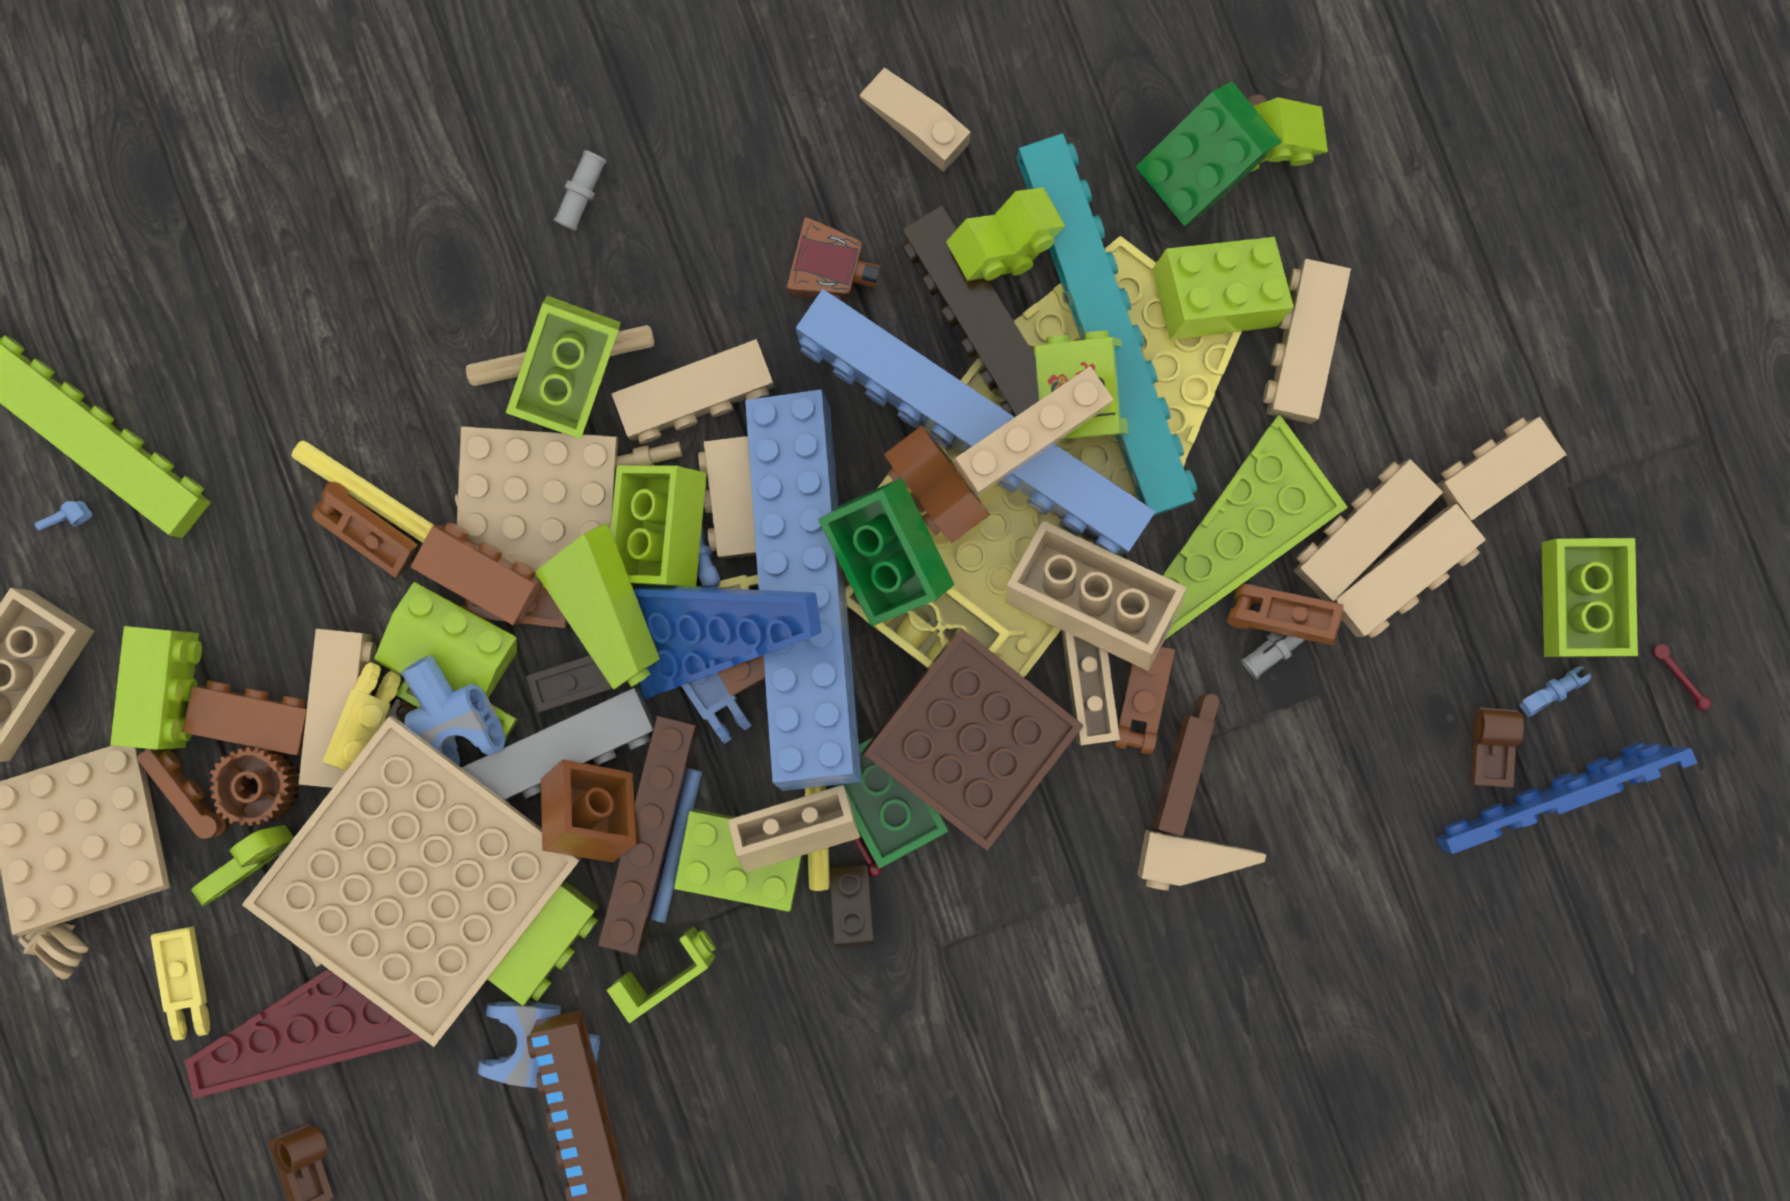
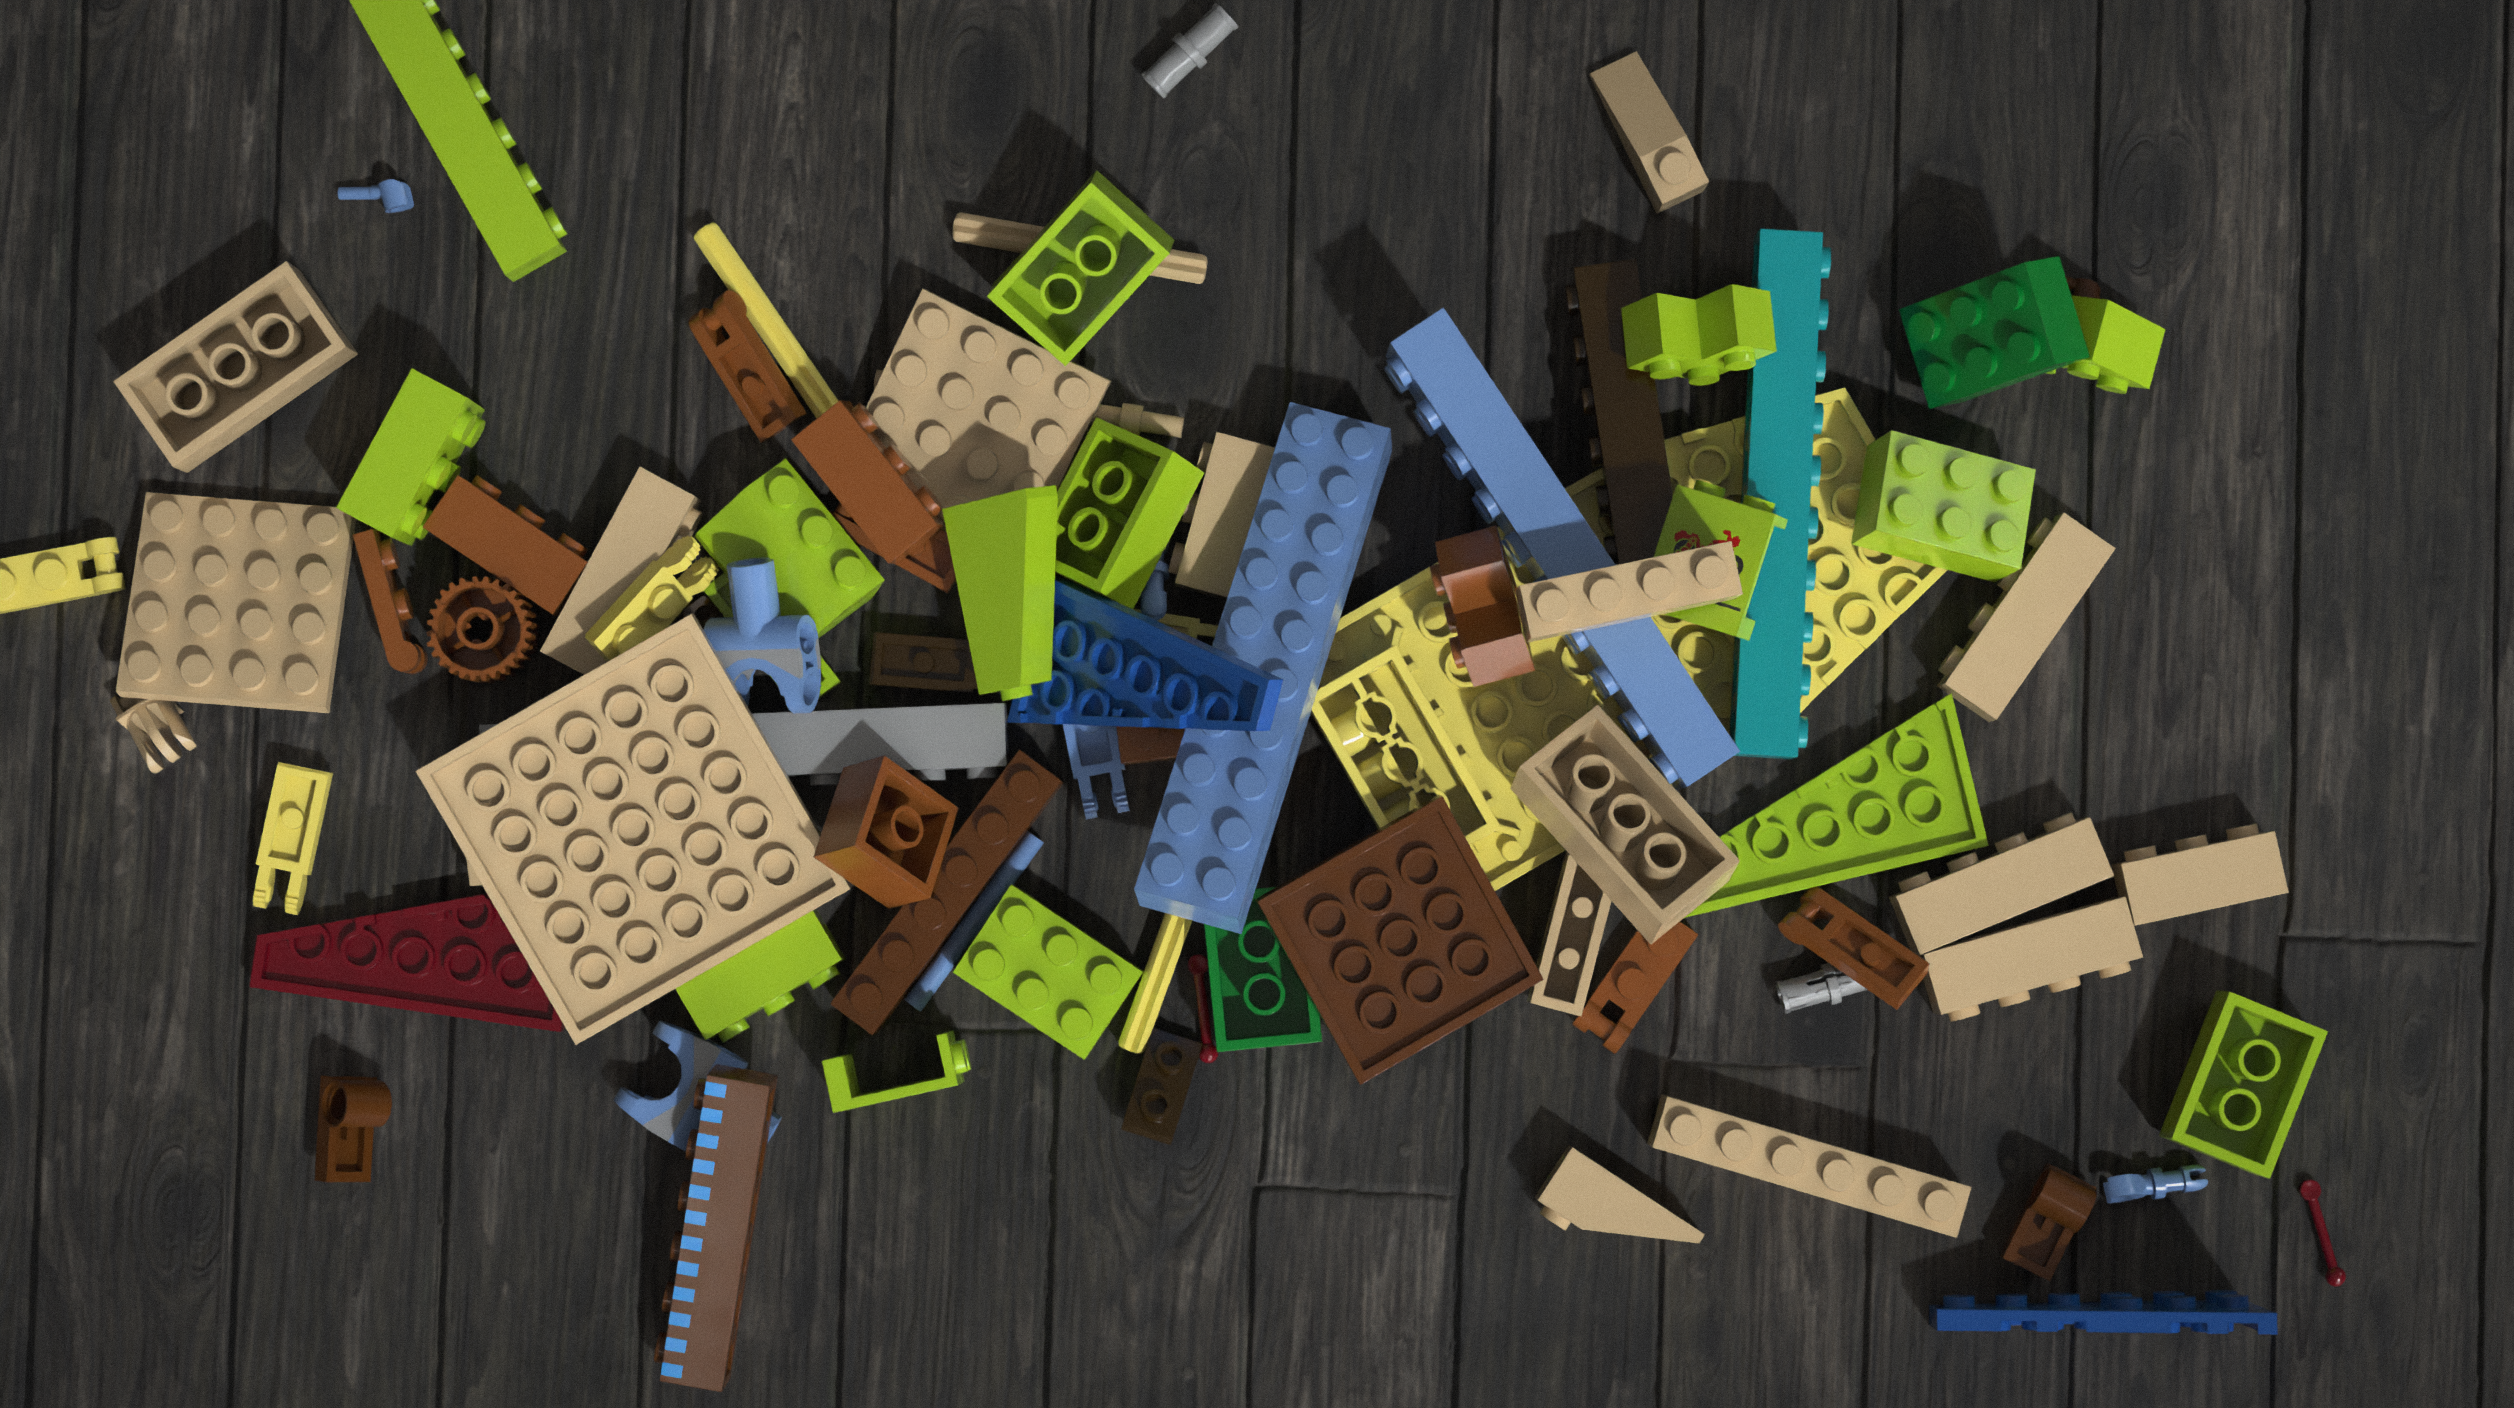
camera: 20 degrees right, 0 degrees up
lime beam [191,825,294,906] -> none
tan brick [612,339,775,444] -> none
tan brick [728,785,860,872] -> none
torso [787,217,881,301] -> none
green brick [818,477,955,627] -> none
reddish brown hinge [1152,694,1219,836] -> none
none -> tan brick [1647,1094,1972,1238]

